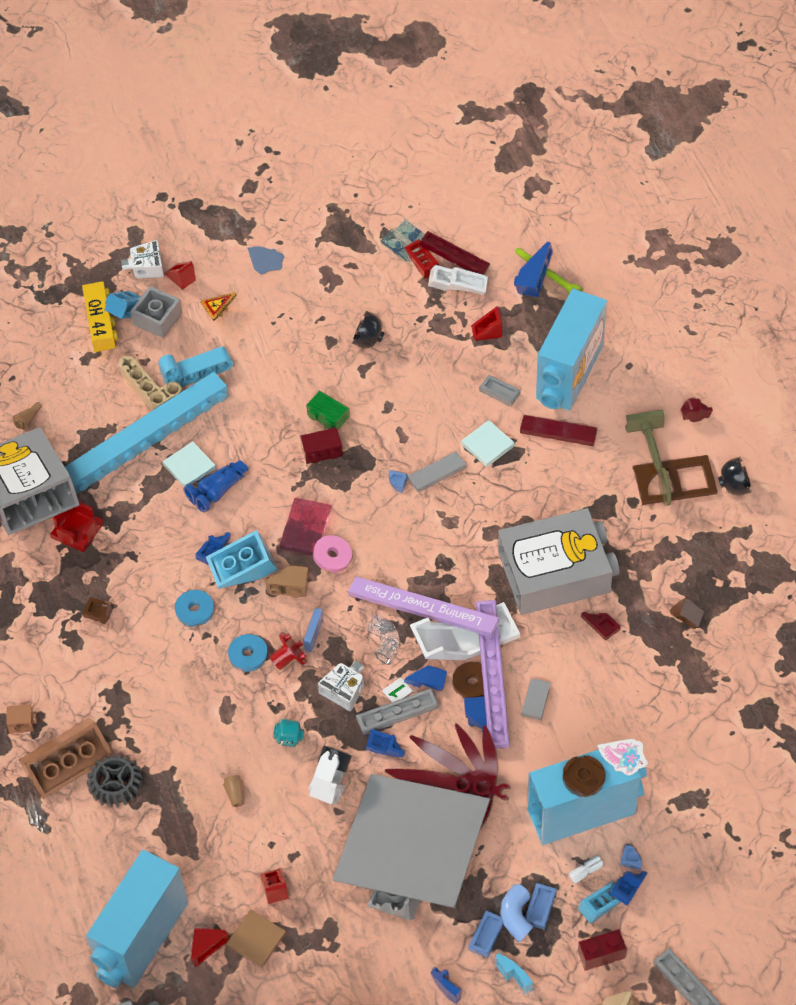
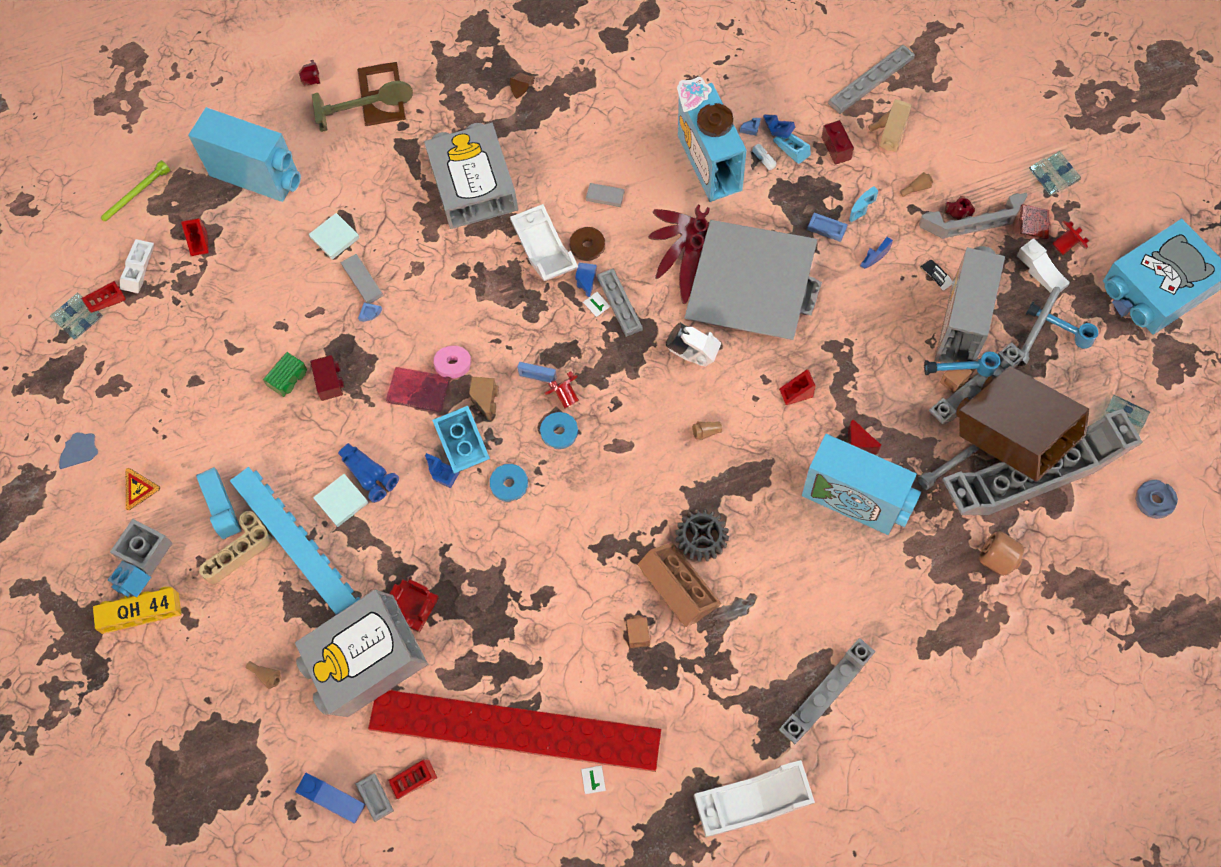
camera: 90 degrees left, 10 degrees up
reddish brown tile [82,597,113,624] -> none
white torso [121,240,164,279] -> none
red slope [165,261,196,290] -> none
medium nougat tile [226,910,286,968] -> none
teal head [273,719,304,747] -> none
white torso [318,661,364,712] -> none
lavender tile [348,576,500,637] -> none
black cylinder [352,311,385,348] -> none
blue slope [365,729,405,757] -> none
clear cylinder [367,614,400,665] -> none
dark red tile [419,231,490,275] -> none
blue slope [464,697,487,733] -> none
lavender tile [476,600,510,749] -> none
light grey tile [479,375,521,407] -> none
light blue cylinder [500,884,533,942] -> none
blue slope [514,242,553,297] -> none
dark red tile [520,415,597,446] -> none
medium blue tile [525,883,557,930] -> none
dark red tile [581,612,621,641] -> none
black cylinder [718,456,752,496] -> none

